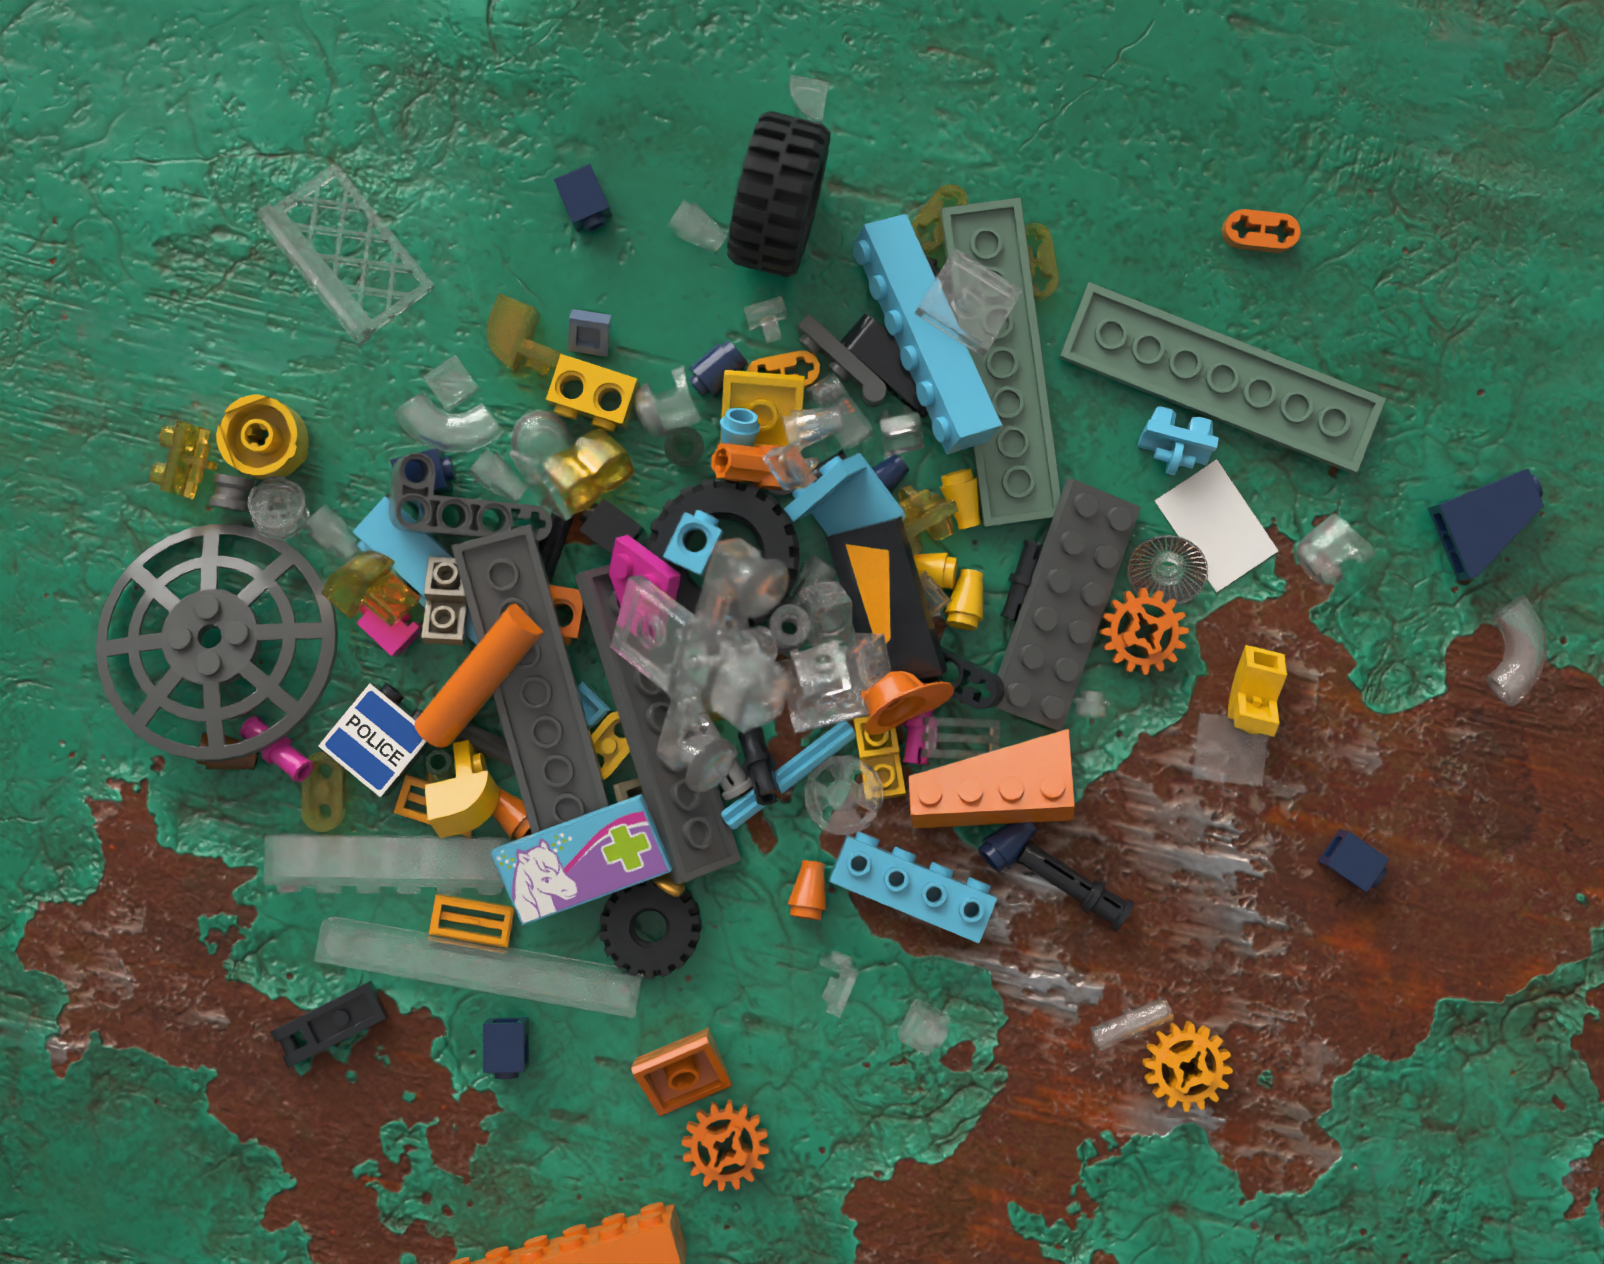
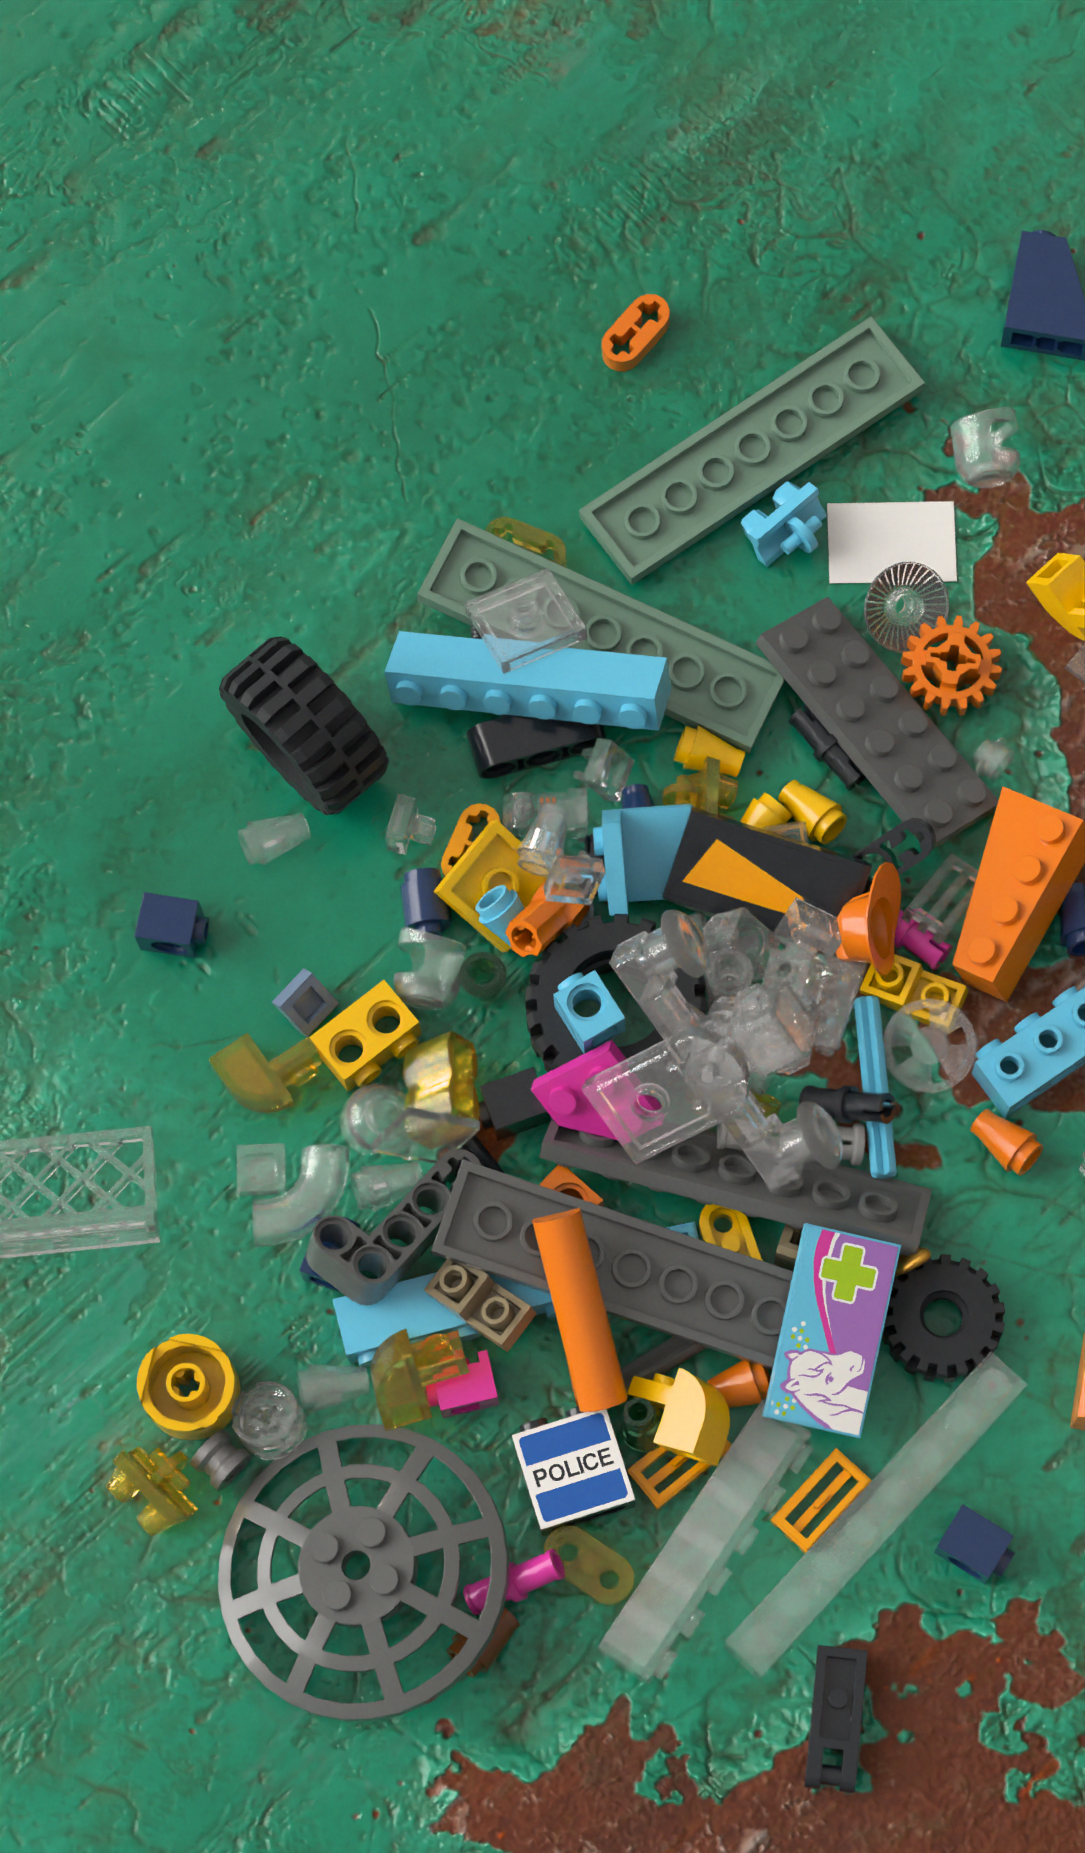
camera: 50 degrees left, 15 degrees down
clear tile [790,75,829,124] -> none
dark grey plate [798,314,886,407] -> none
clear yellow beam [911,184,968,255] -> none

